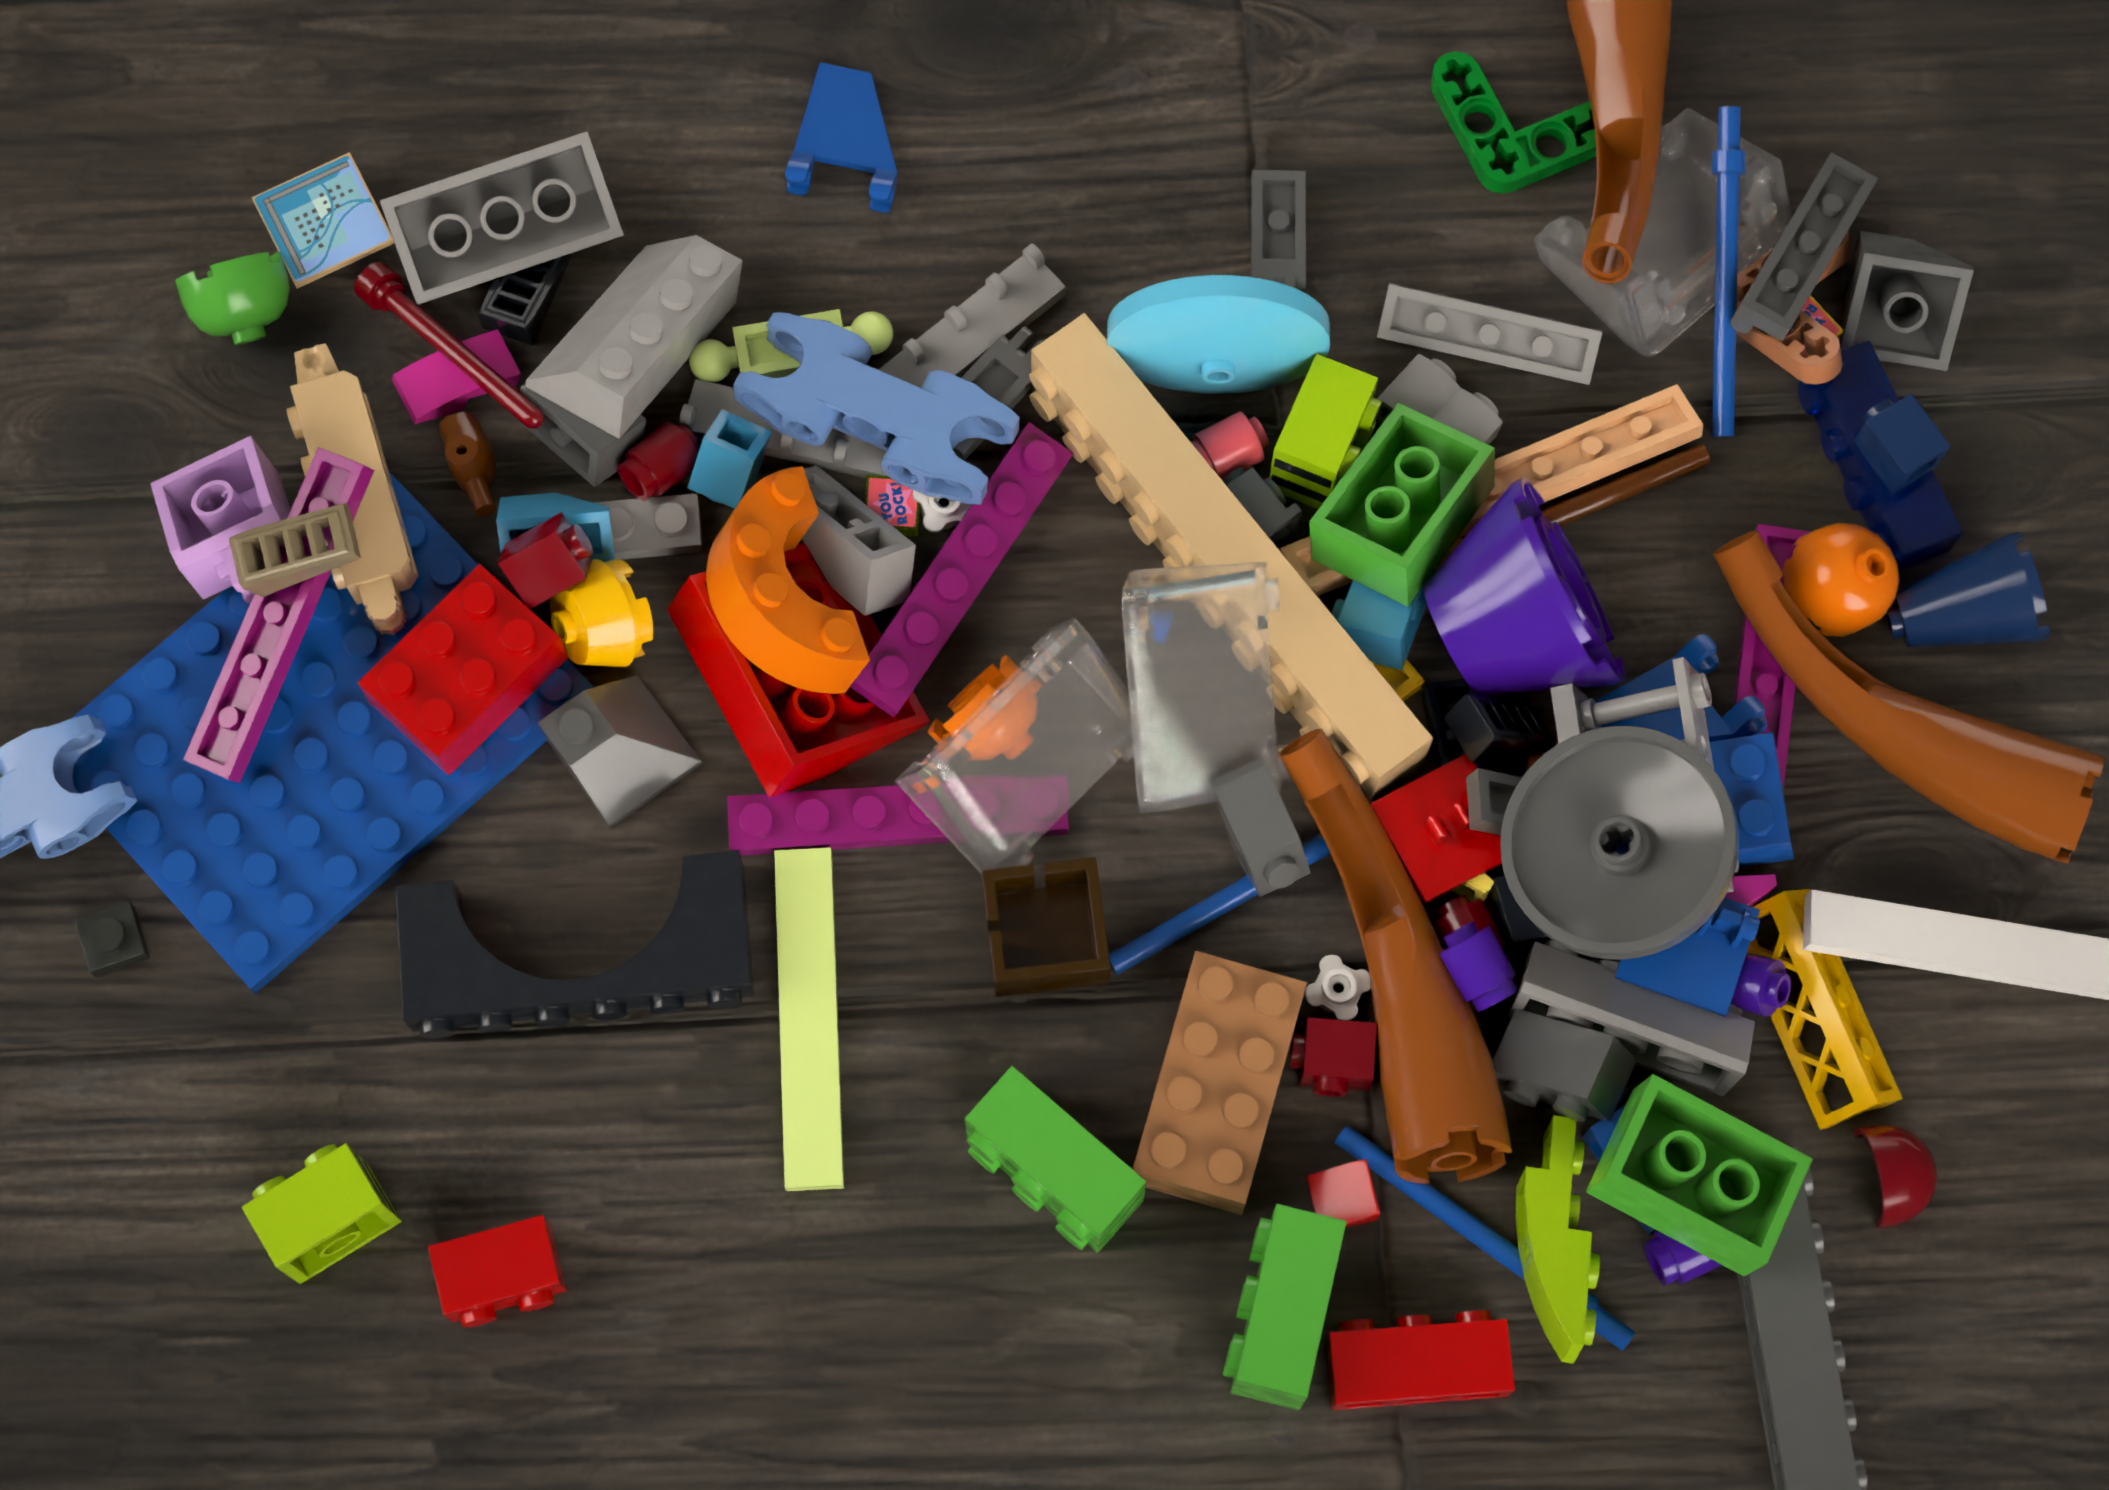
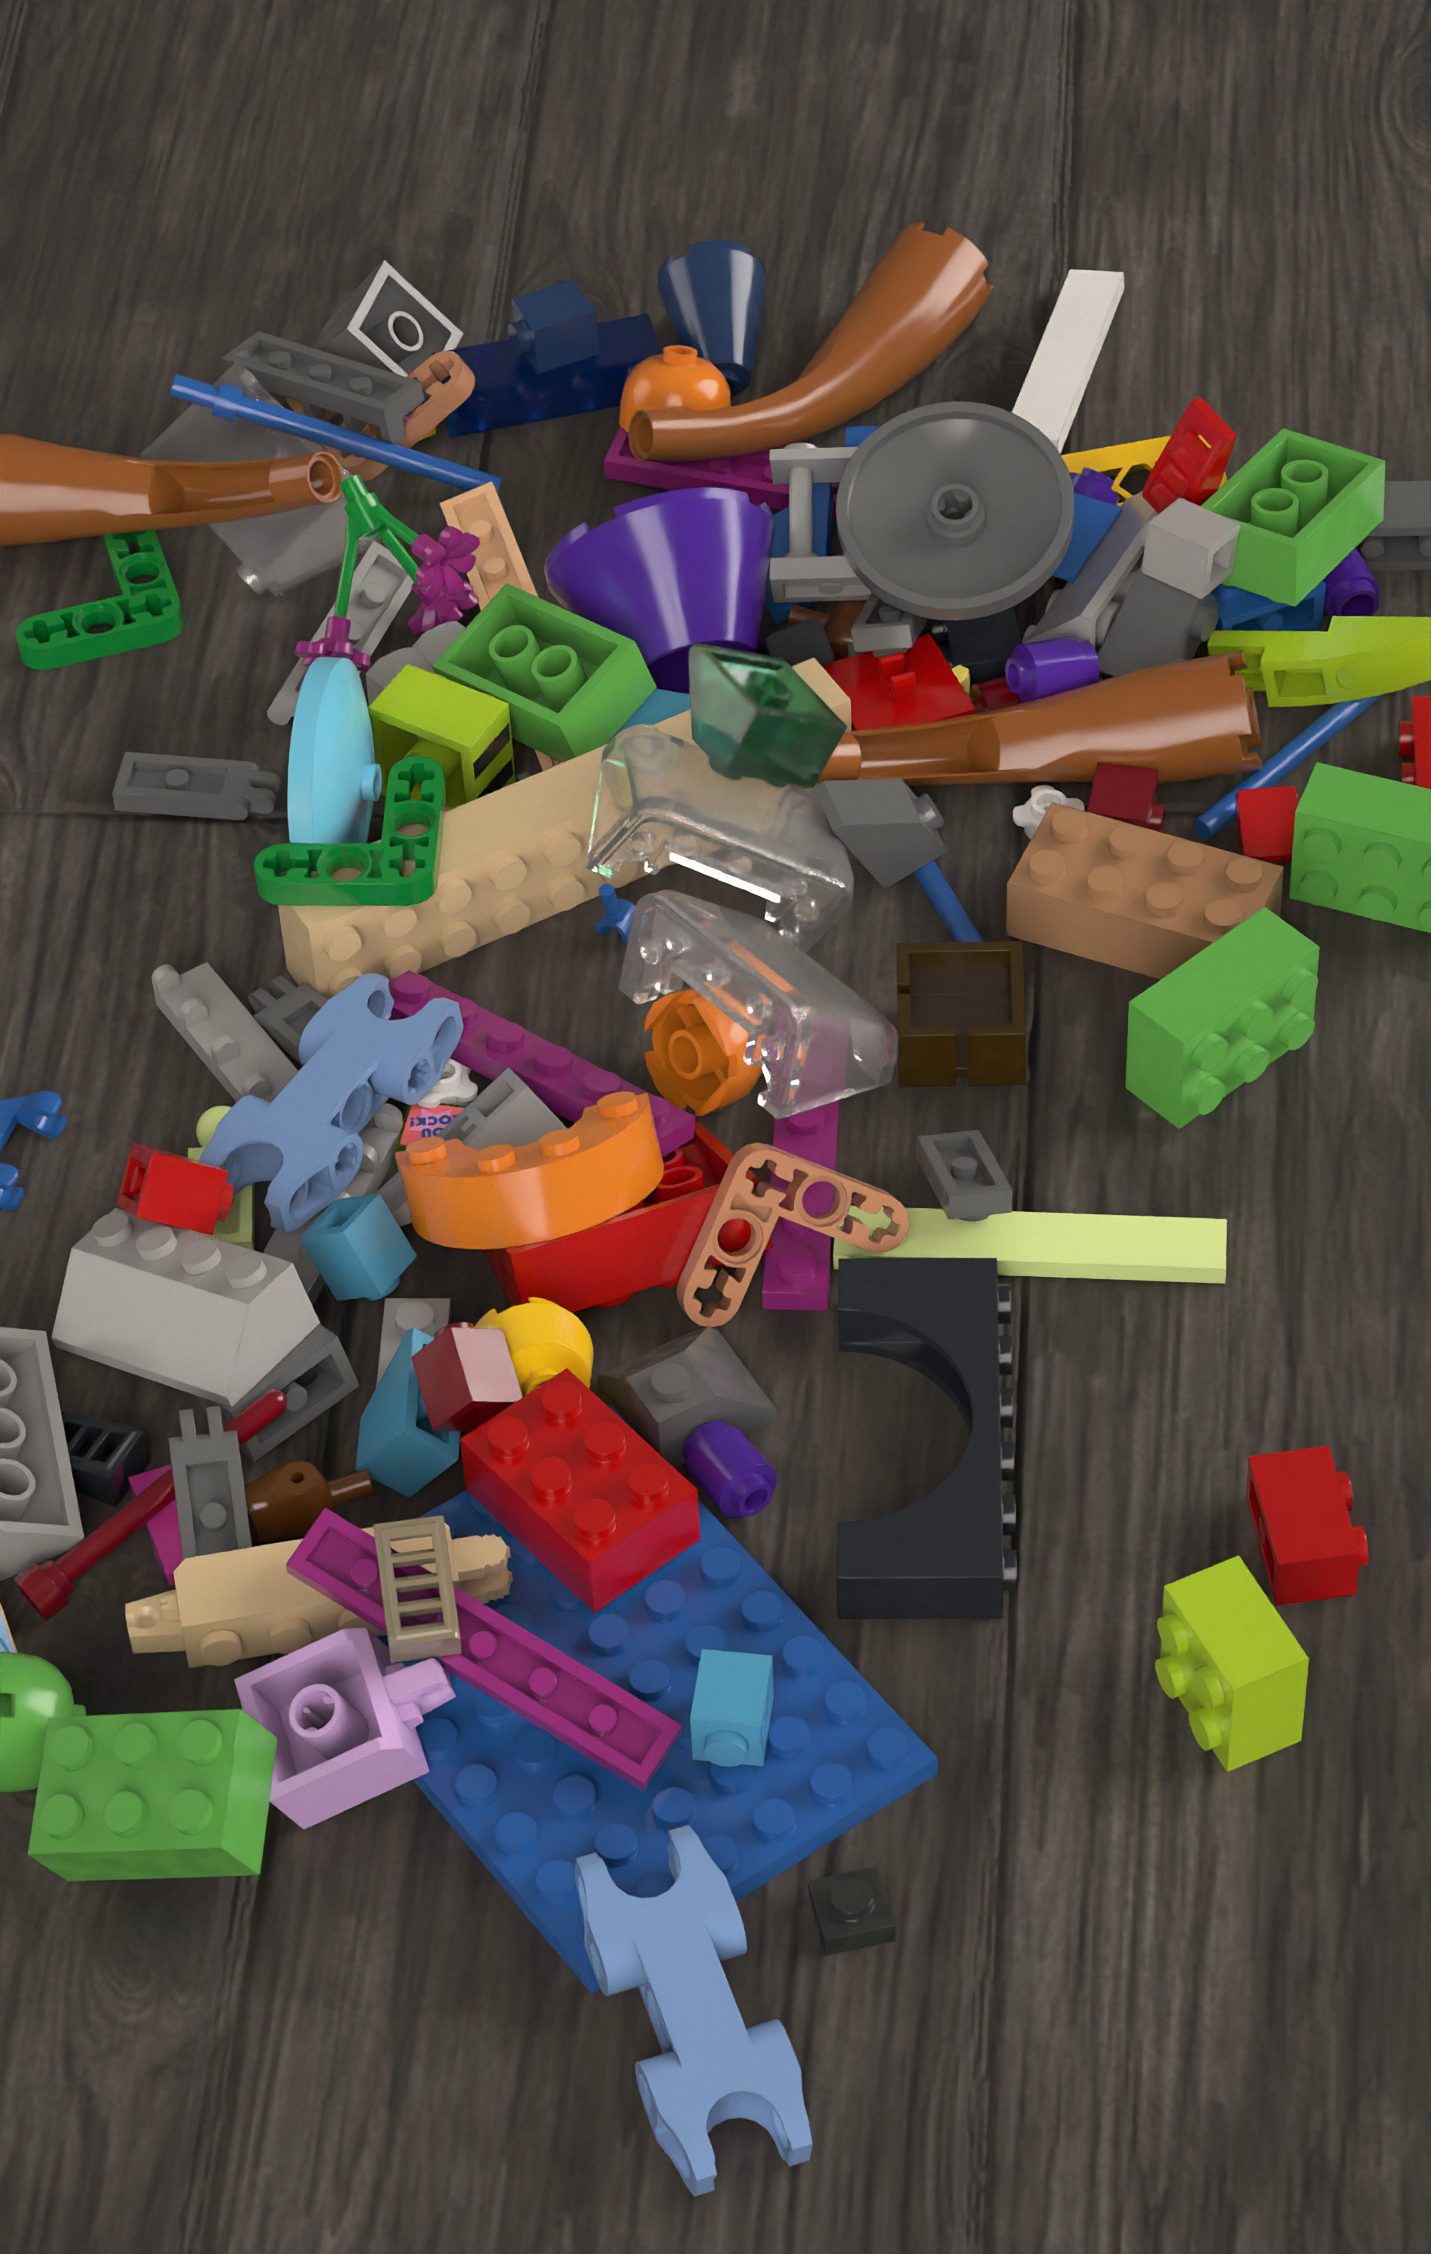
camera: 80 degrees left, 25 degrees down
dark red brick [617,422,700,501] -> none
reddish brown bar [1541,443,1710,526] -> none
dark red helmet [1853,1125,1937,1228] -> none
none -> bright green brick [28,1709,278,1881]
none -> red slope [116,1143,233,1235]
none -> dark grey hinge [168,1406,252,1560]
none -> green beam [254,756,446,906]
none -> magenta plant [294,474,480,671]
none -> nougat beam [676,1143,909,1328]
none -> dark purple brick [683,1421,777,1518]
none -> clear green slope [688,643,847,788]
none -> dark azure brick [690,1649,774,1767]
none -> dark grey plate [917,1130,1012,1221]
none -> light grey brick [1141,498,1240,599]
none -> red slope [1142,397,1237,514]

